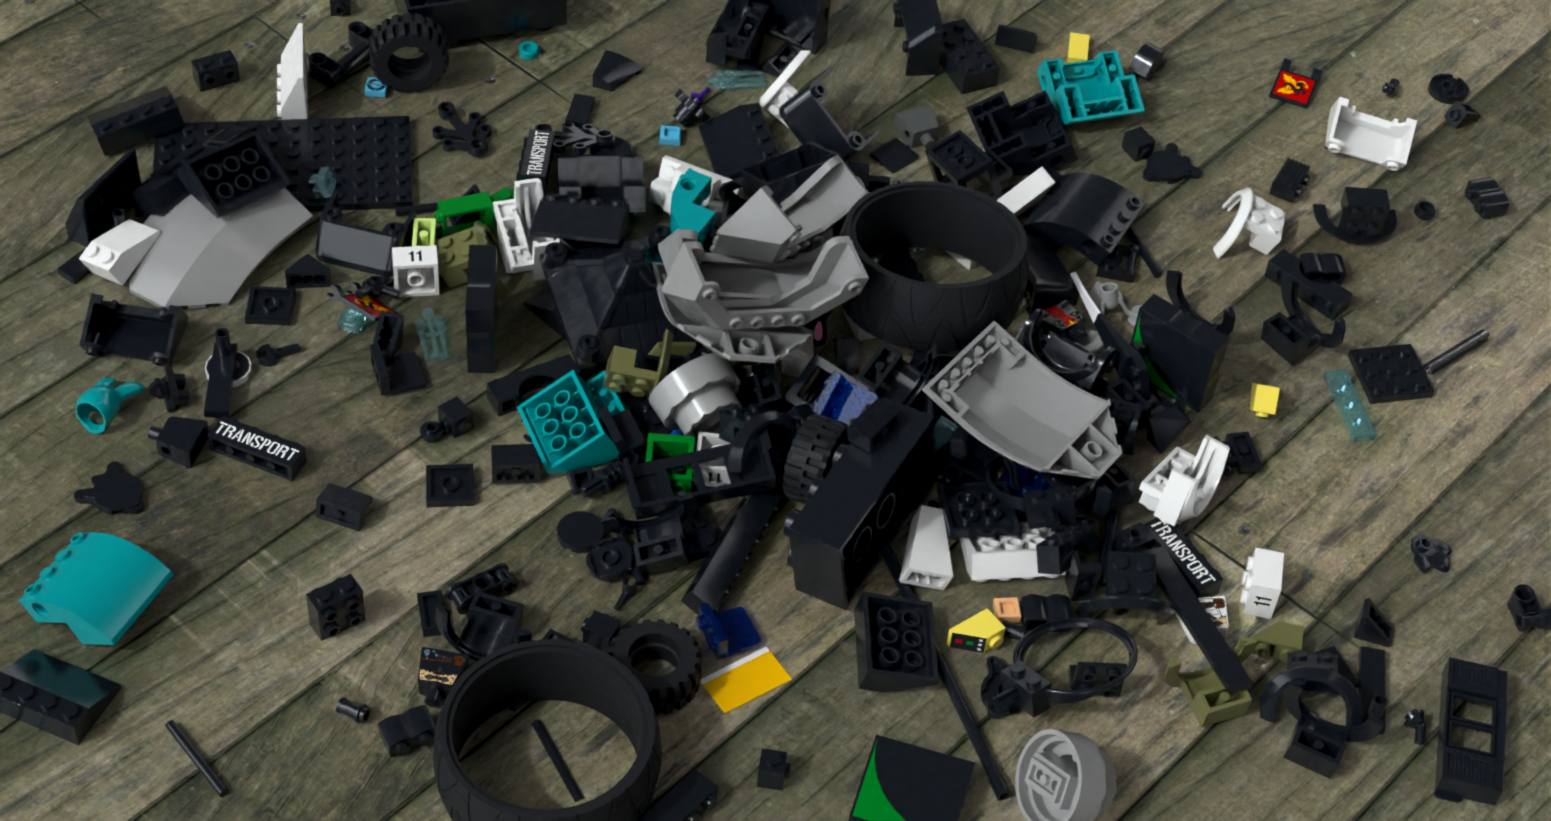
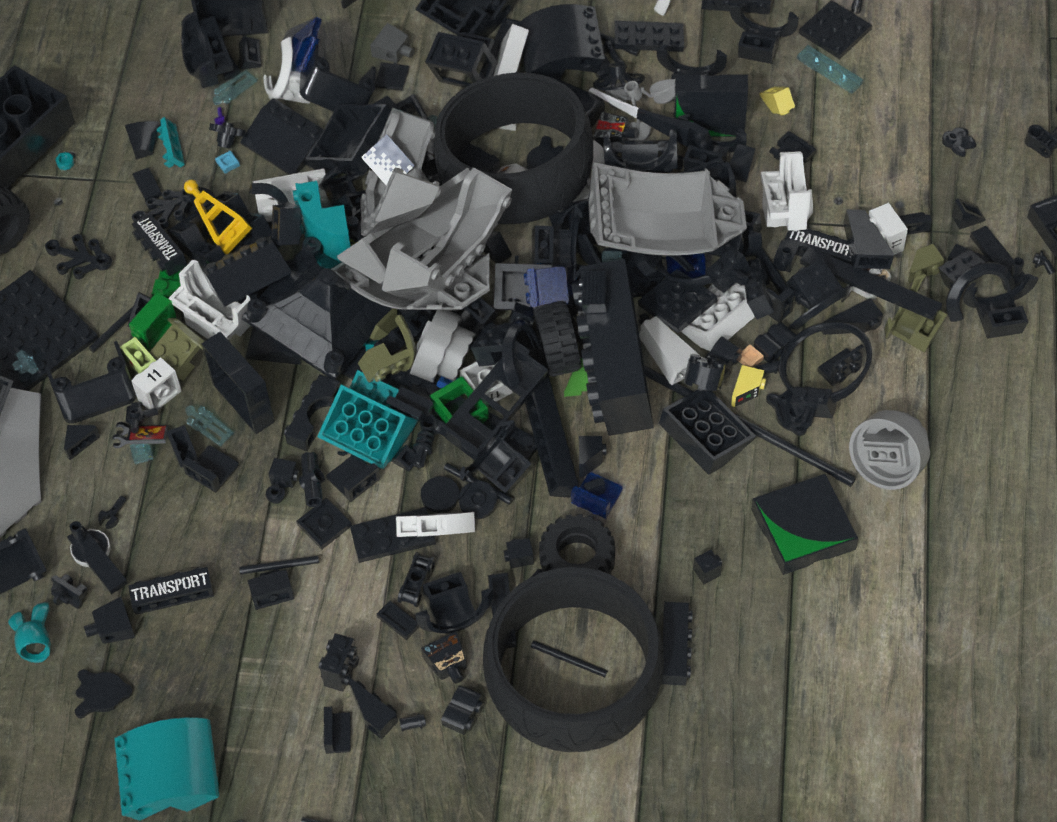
camera: 30 degrees left, 10 degrees up
black tile [245,286,296,326] -> none
black hand [614,578,637,611] -> none
yellow sticker [700,647,792,714] -> none
none -> teal plate [157,117,185,168]
none -> yellow plate [184,180,252,254]
none -> black bar [239,556,319,575]
none -> black piece [247,183,302,248]
none -> clear blue windscreen [280,17,322,73]
none -> black piece [299,452,325,507]
none -> black panel [324,706,351,754]
none -> black slope [348,678,398,740]
none -> black plate [350,507,436,563]
none -> sticker [362,134,415,185]
none -> white slope [396,512,475,537]
none -> black slope [579,436,606,477]
none -> black tile [584,477,605,499]
none -> black wheel [593,62,645,90]
none -> black plate [614,20,684,52]
none -> black brick [684,354,726,391]
none -> black brick [705,336,742,380]
none -> black slope [822,298,883,335]
none -> black slope [843,209,894,269]
none -> black panel [899,212,932,235]

